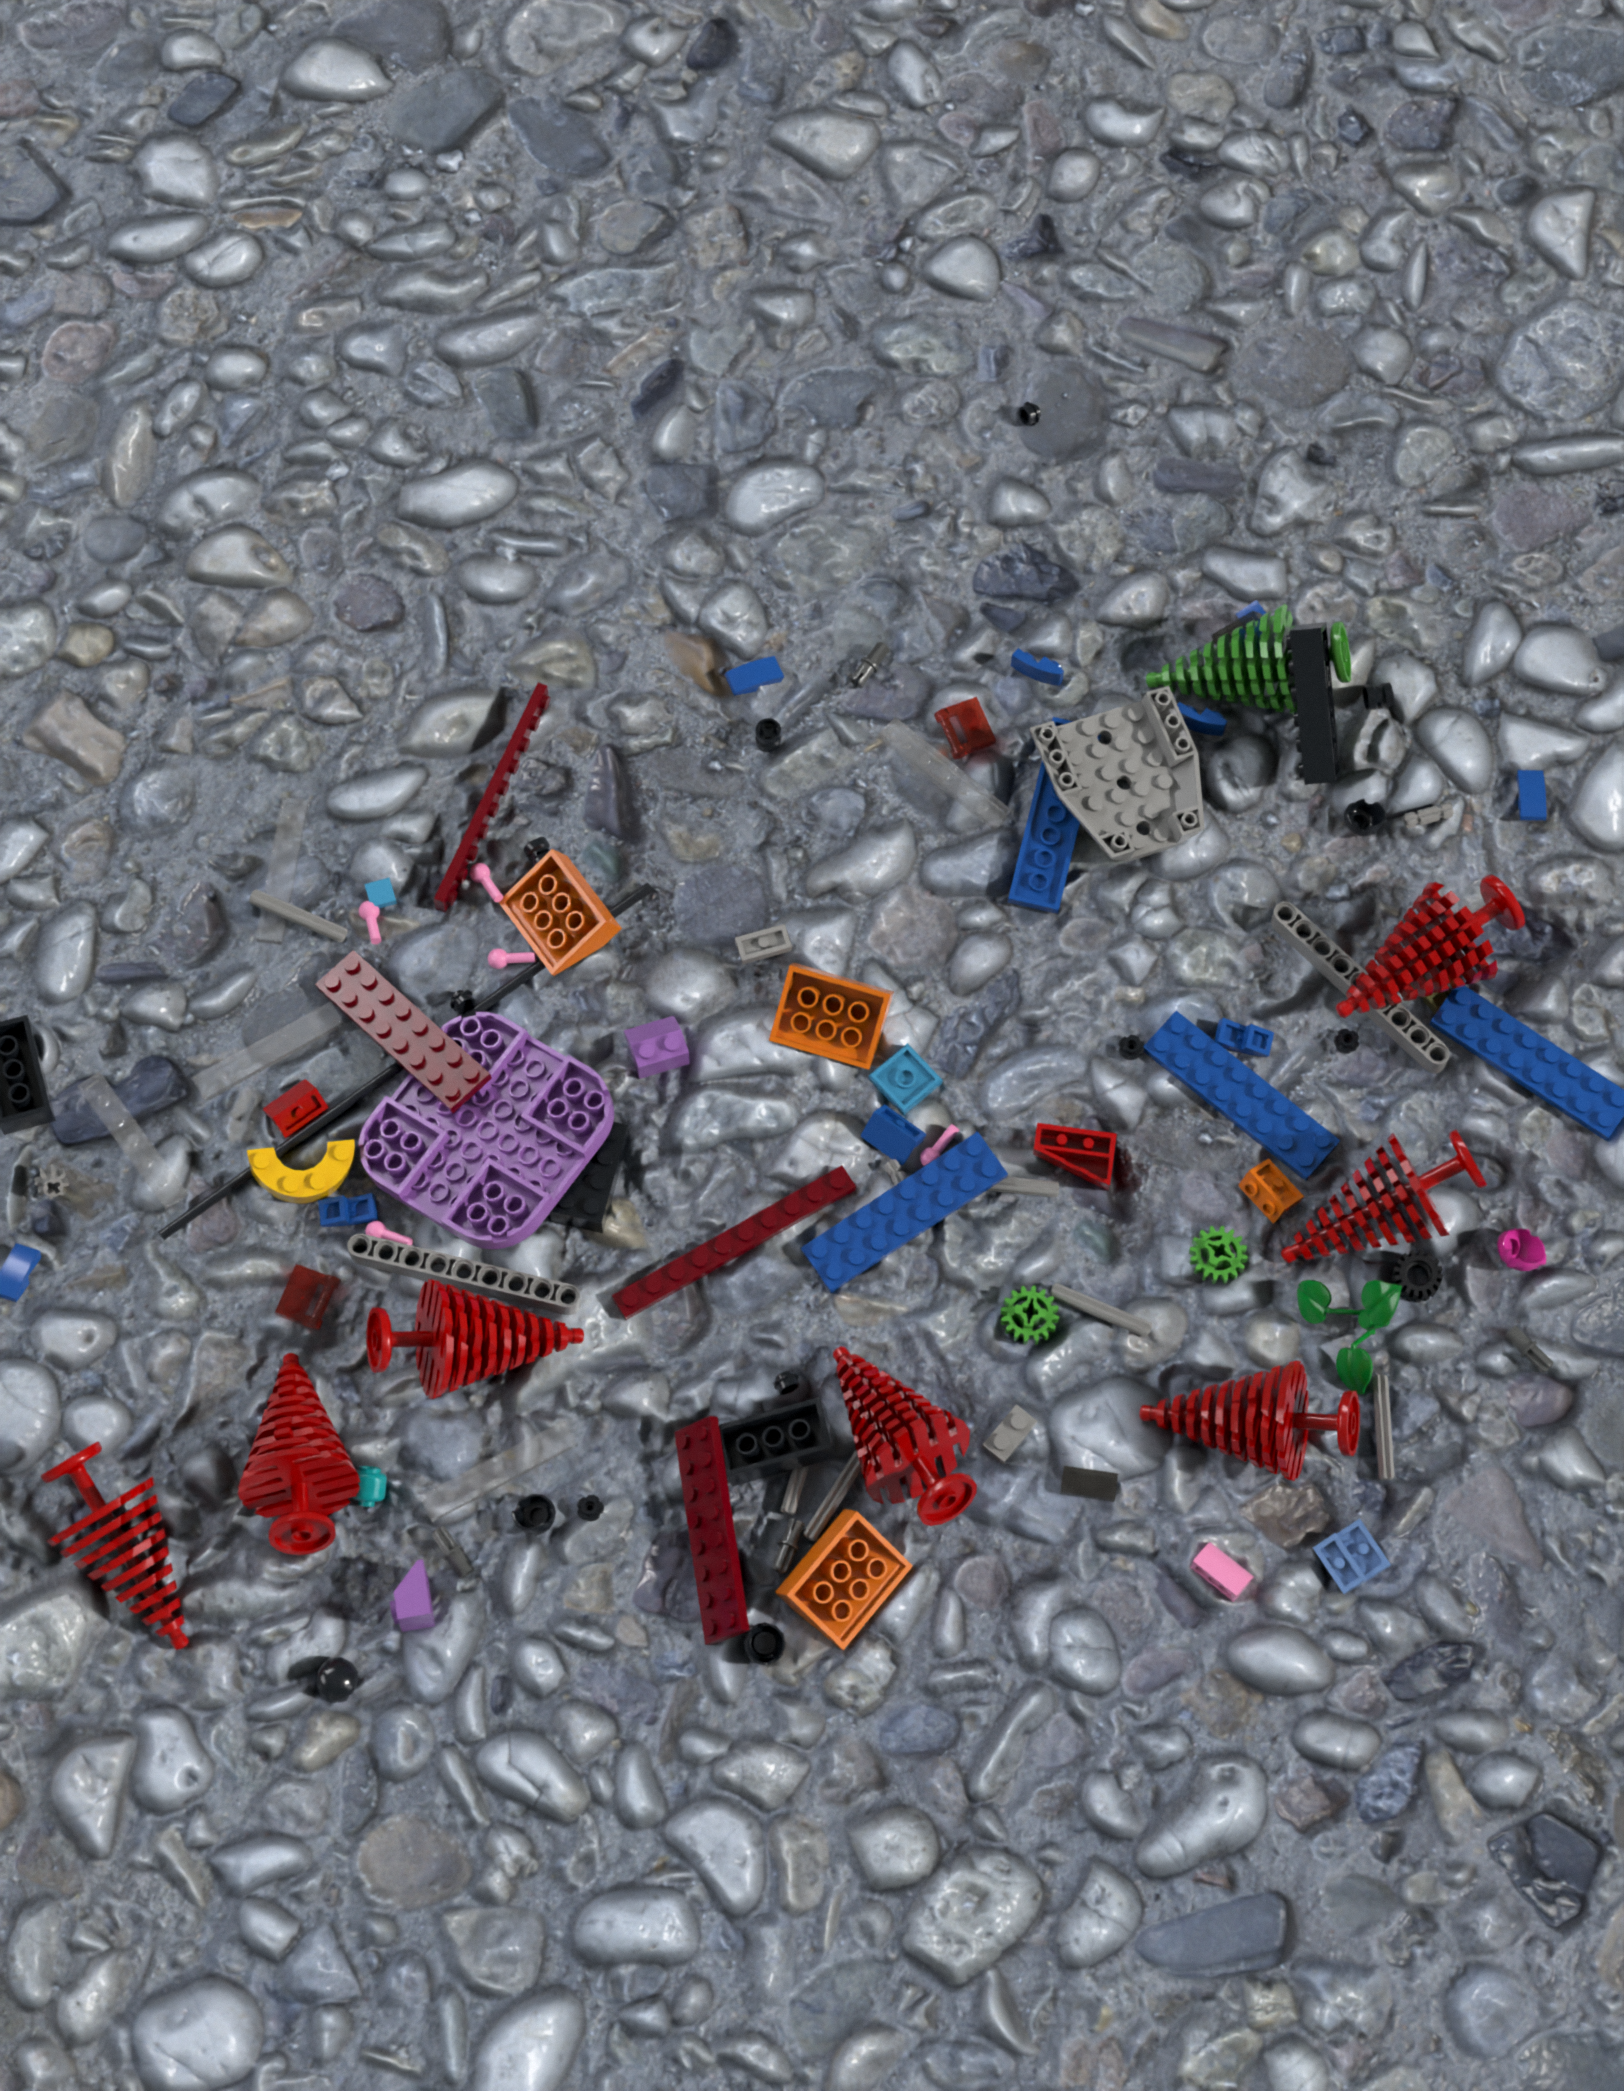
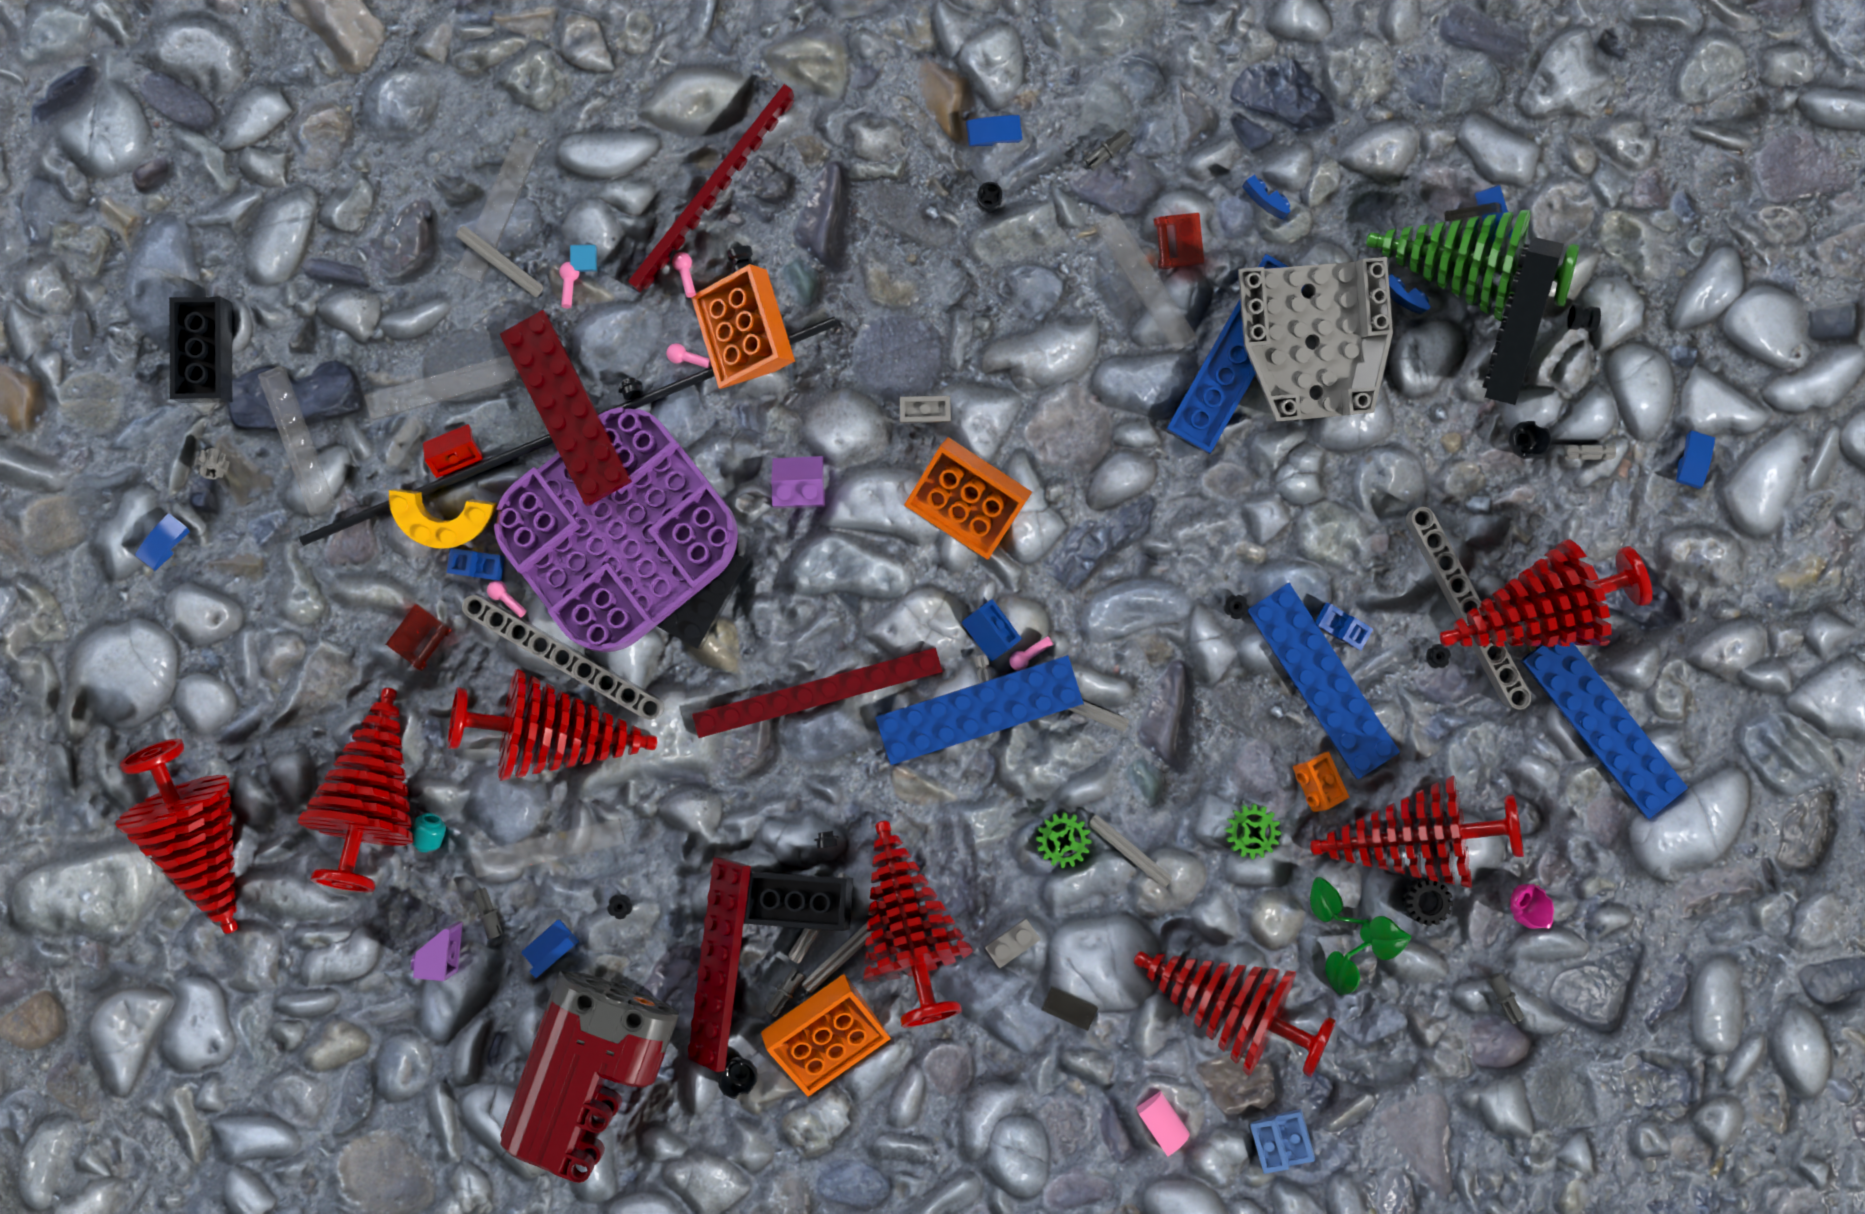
camera: 20 degrees right, 20 degrees up
black hair [315,1657,358,1703] -> none
black hair [512,1494,556,1536] -> none
dark azure tile [868,1043,943,1116] -> none
red wedge [1033,1123,1117,1191] -> none
light grey axle [1372,1374,1394,1481] -> none
none -> dark red piece [500,971,679,1183]
none -> blue panel [521,919,579,979]

